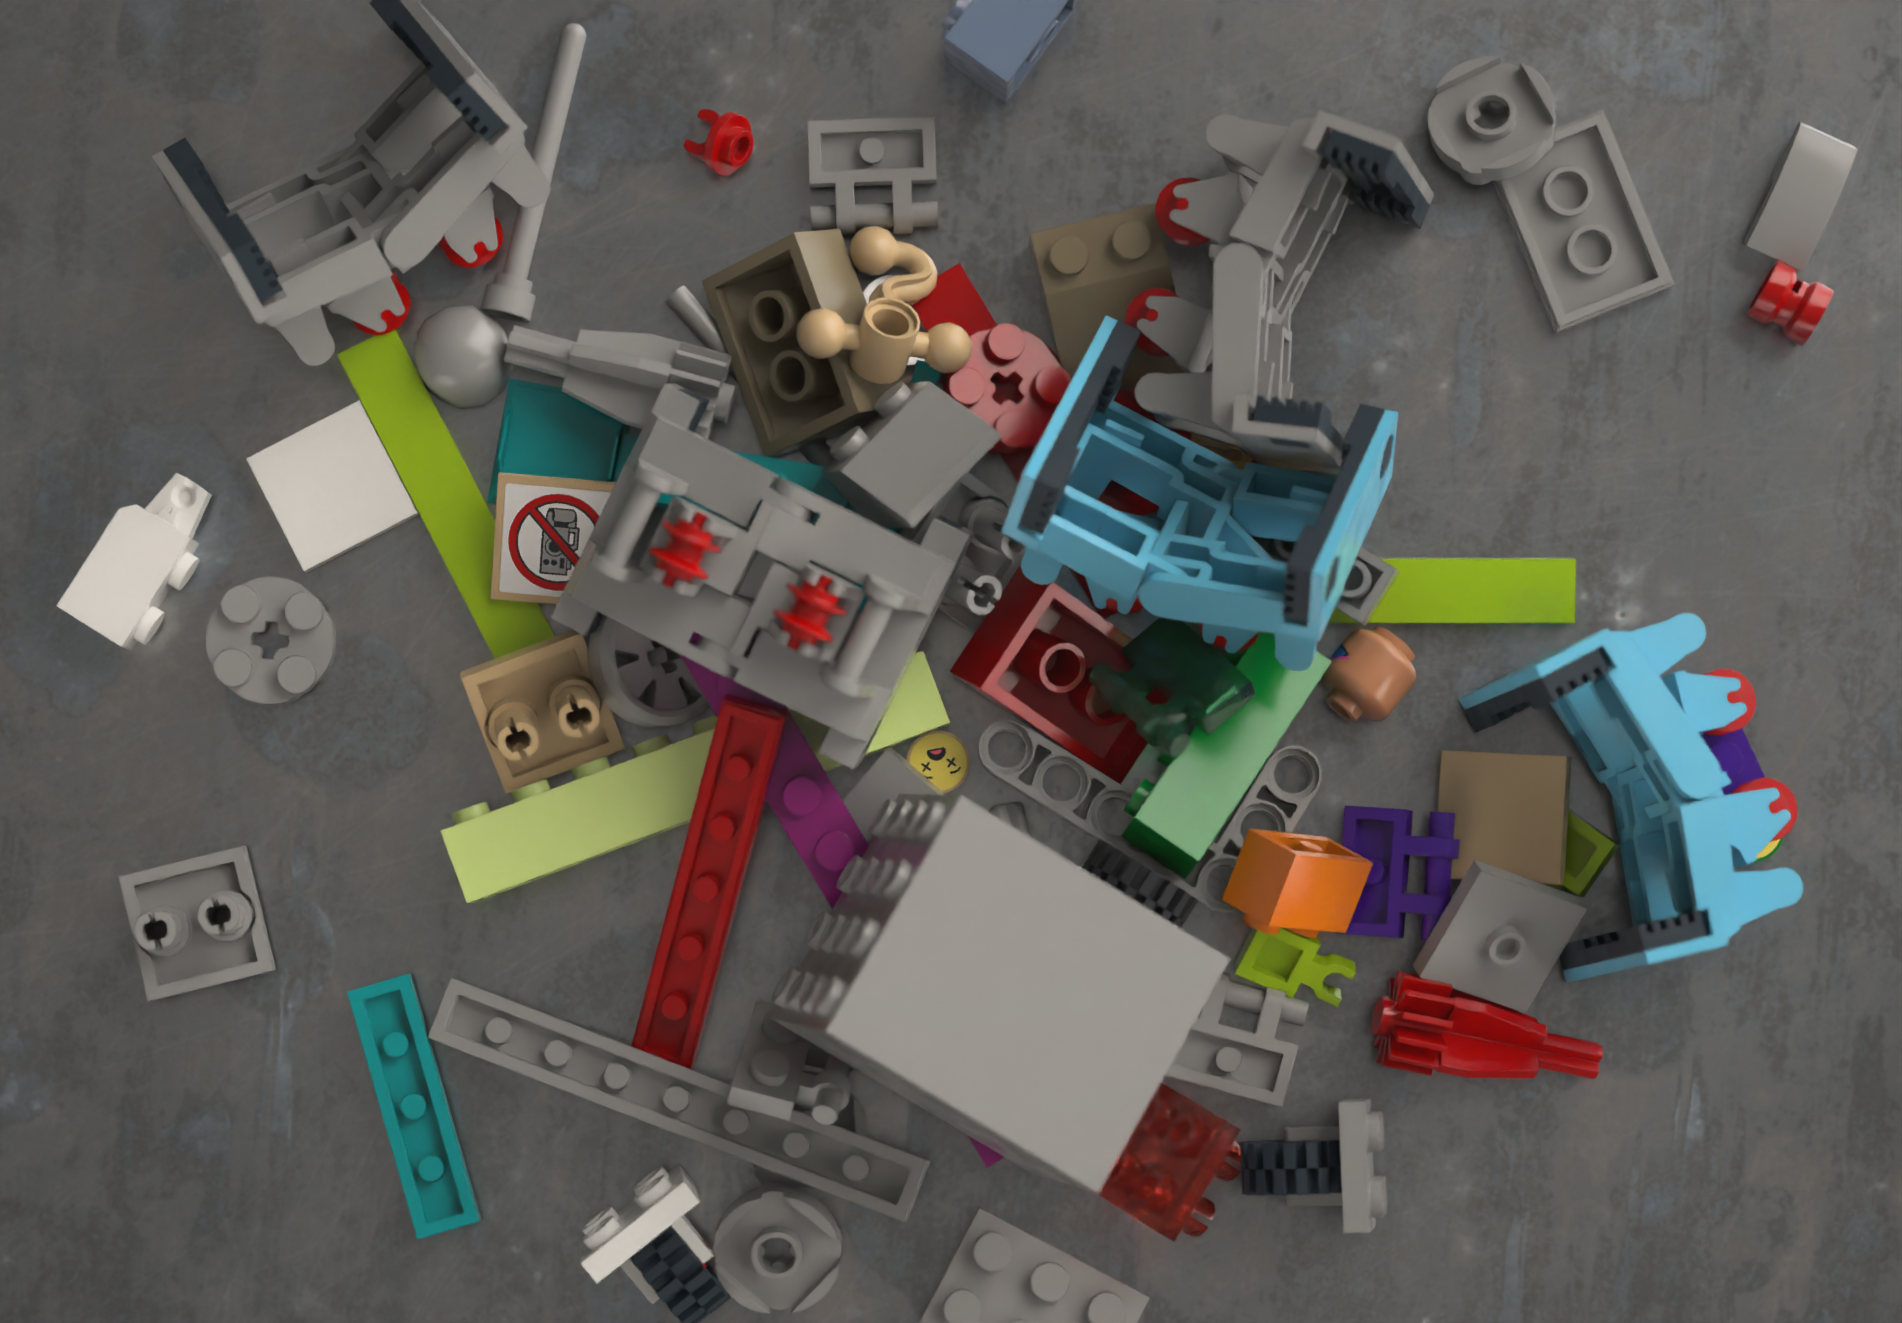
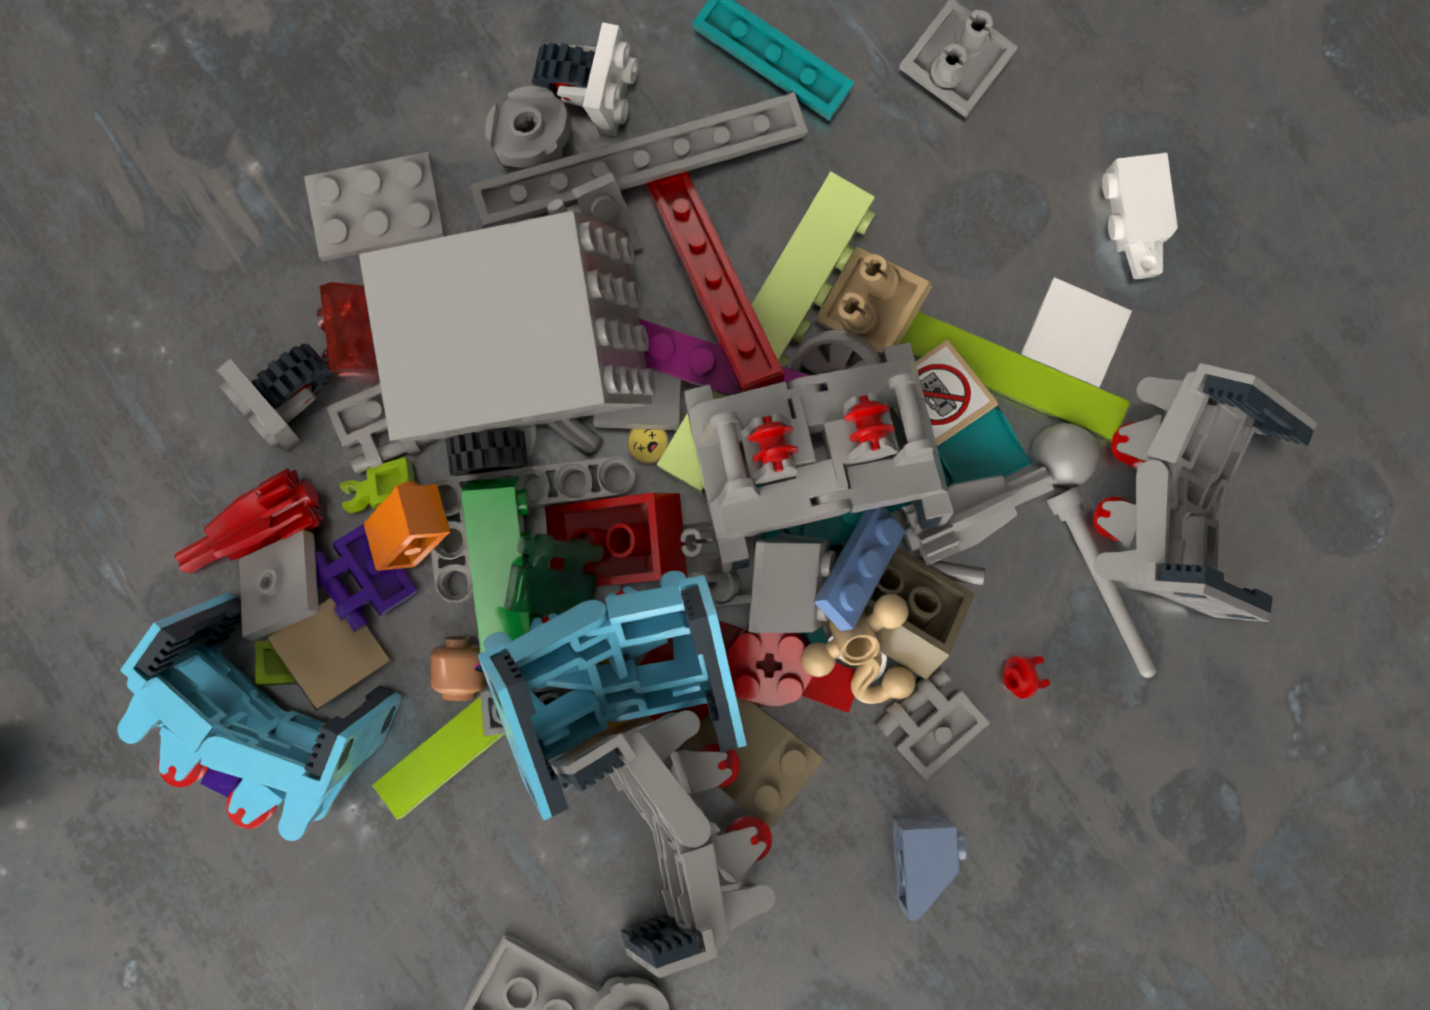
camera: 145 degrees right, 0 degrees up
light grey plate [206,576,337,705] -> none
none -> medium blue plate [814,507,906,631]

